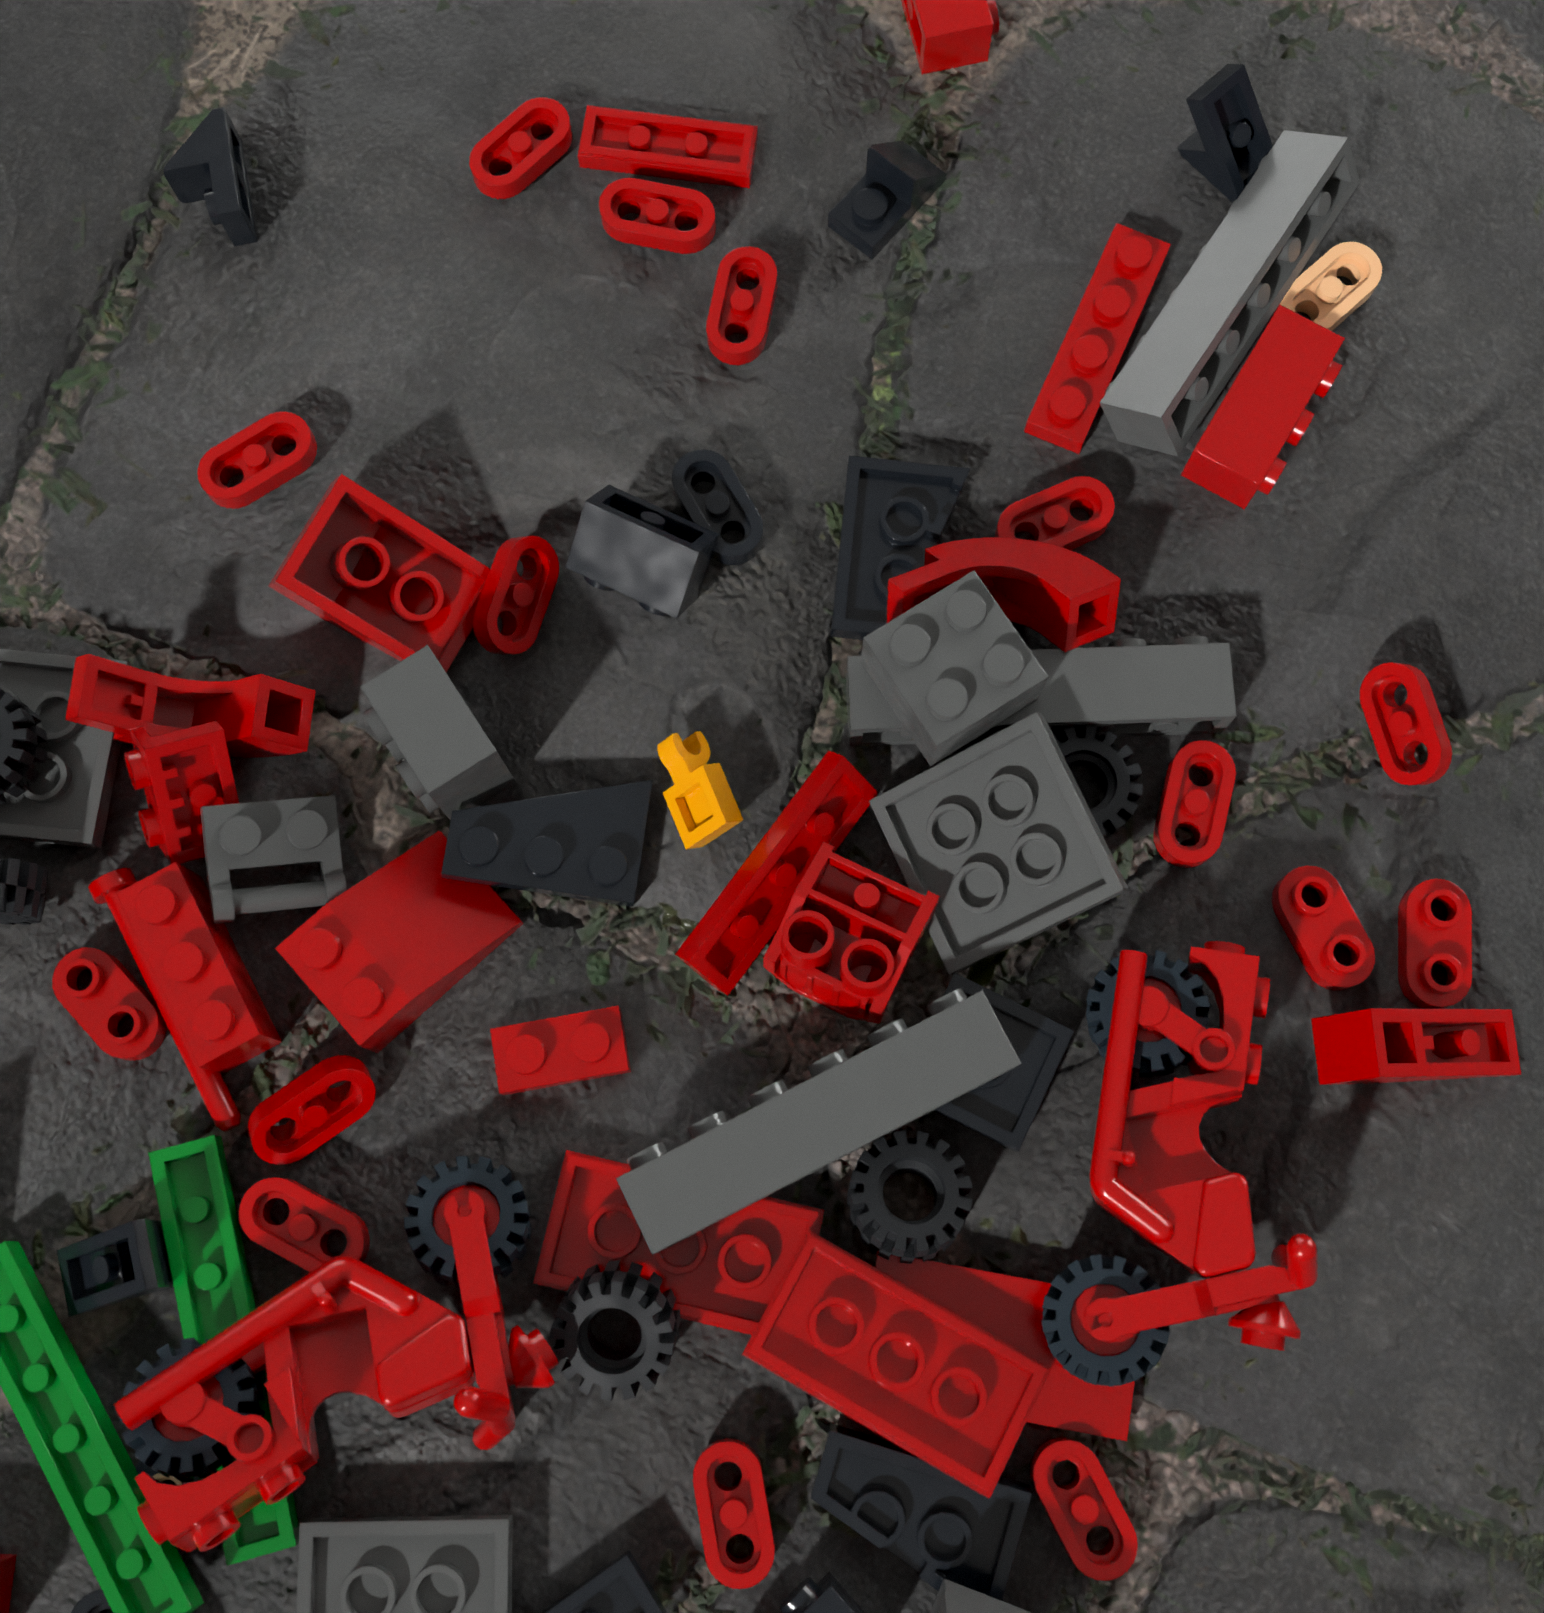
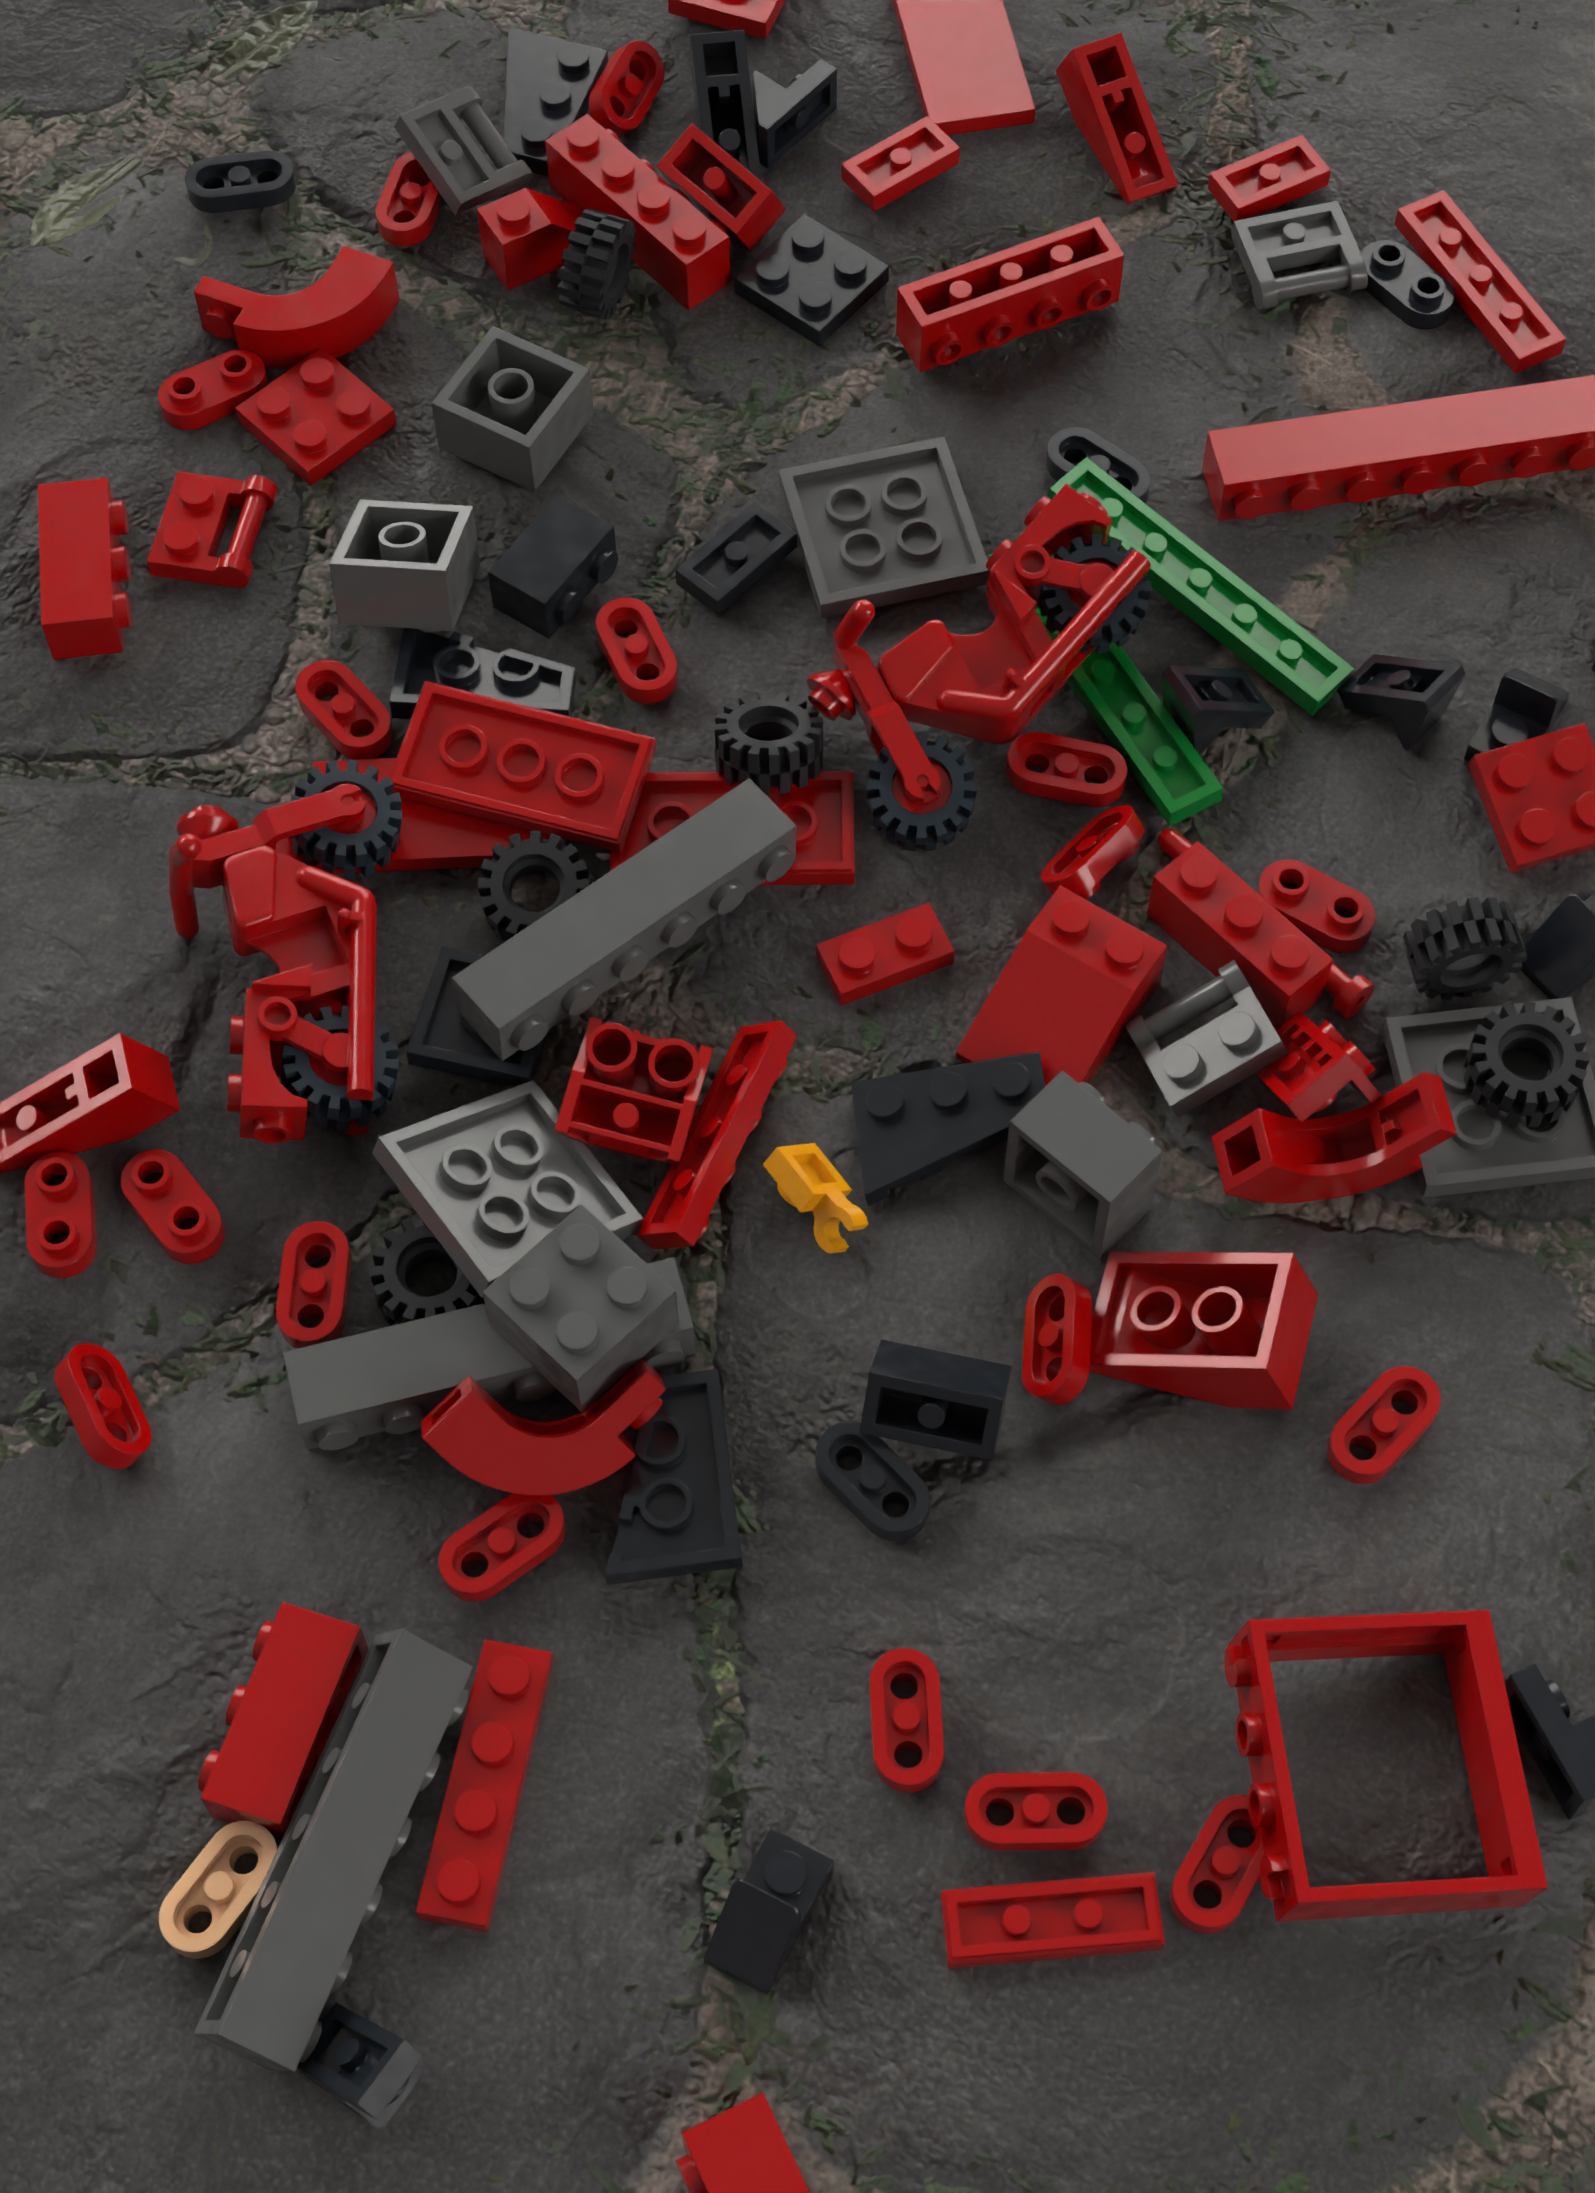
camera: 165 degrees right, 15 degrees down
none -> red window [1224,1610,1548,1922]

